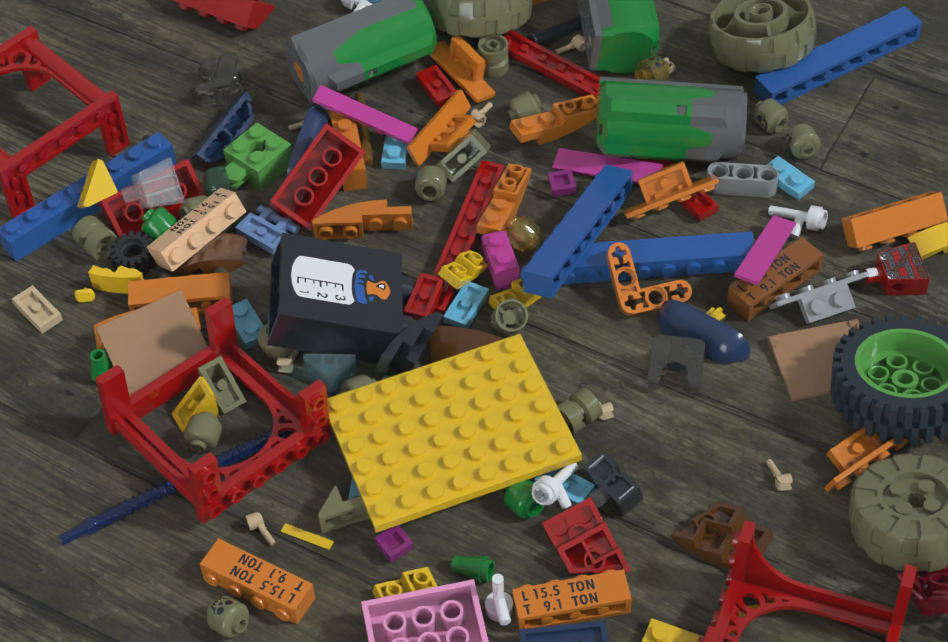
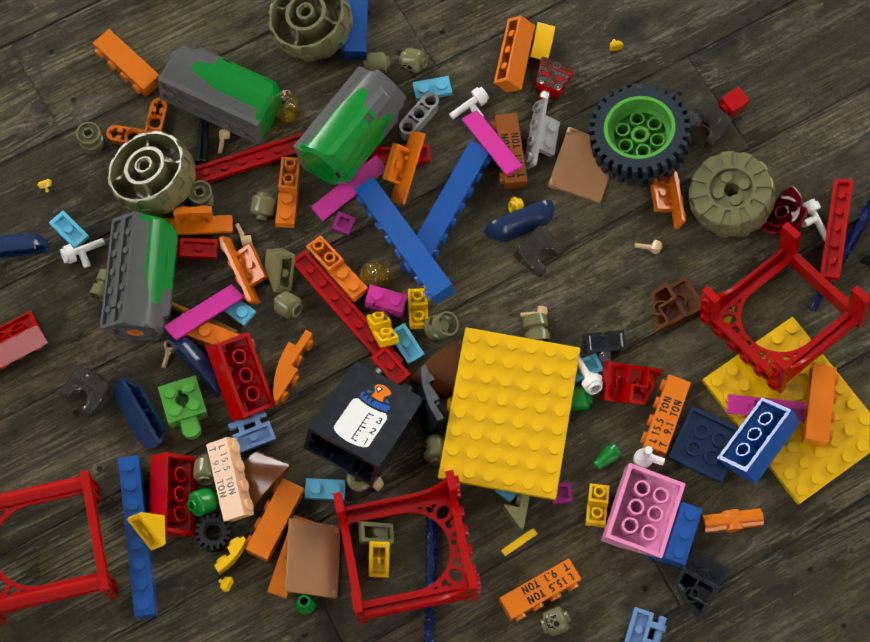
camera: 65 degrees left, 20 degrees up
tan plate [12,285,63,334] -> none
olive wheel [72,215,118,261] -> none
clear torso [122,157,185,209] -> none
olive head [184,412,222,453] -> none
clear green hair [202,166,231,197] -> none
tan hand [246,512,276,546] -> none
clear light blue slope [303,354,358,394] -> none
orange beam [606,242,692,316] -> none

